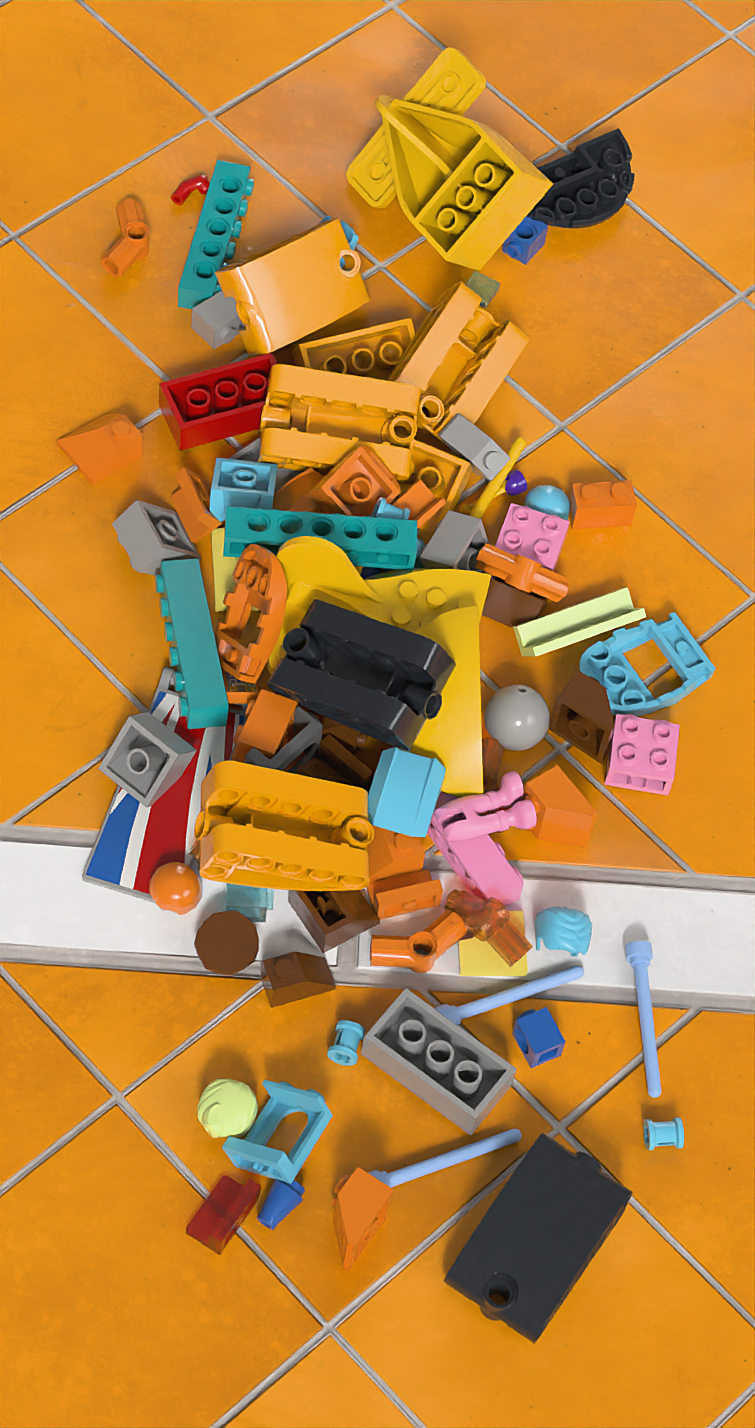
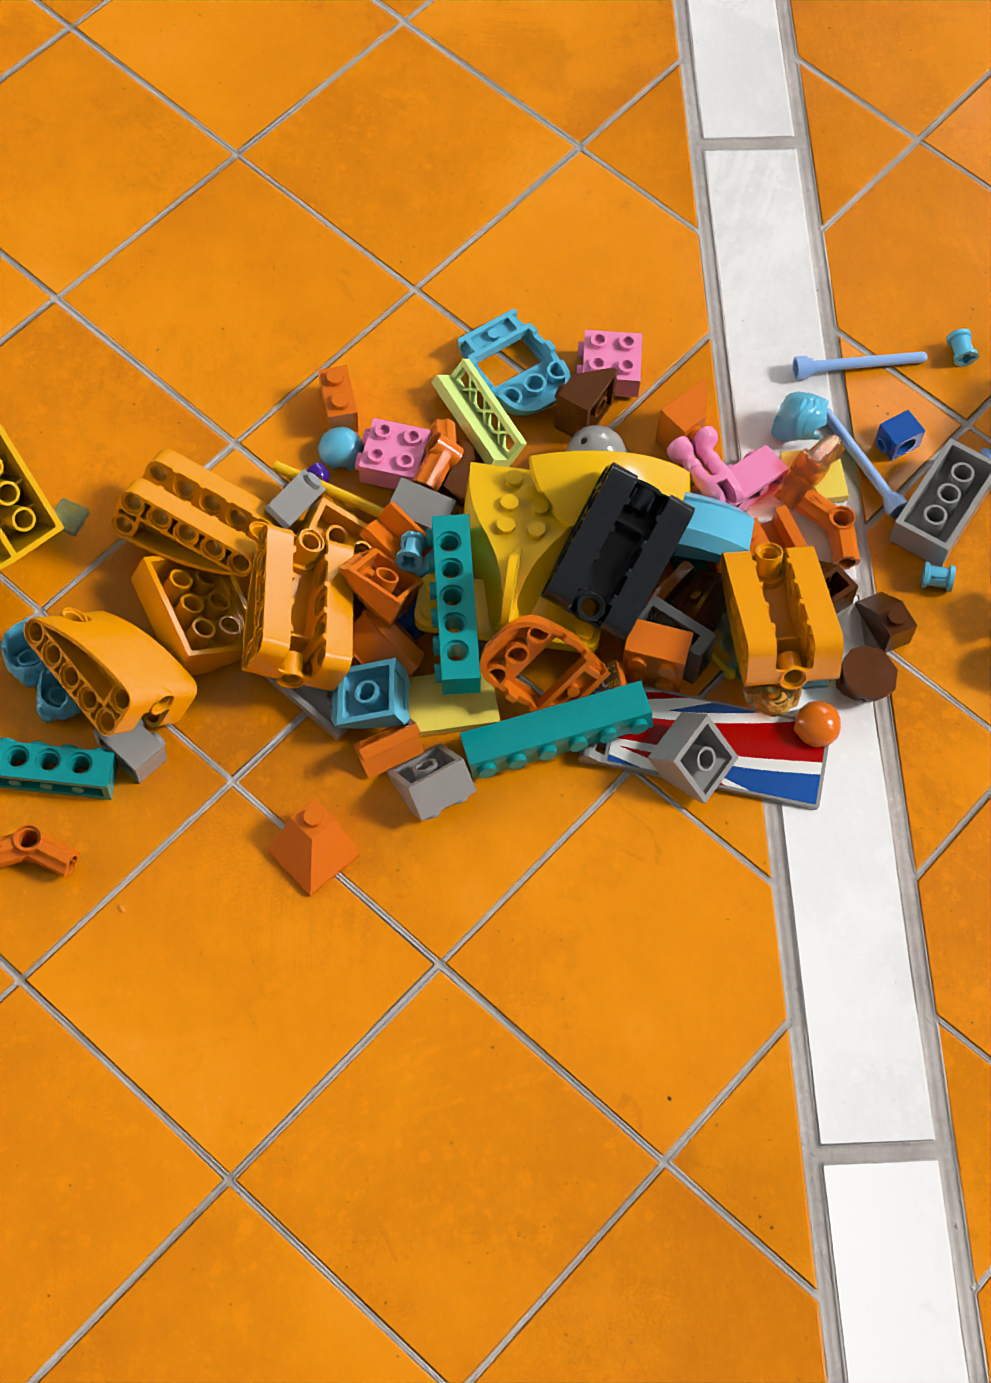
camera: 90 degrees left, 5 degrees up
red brick [159,353,278,451] -> none

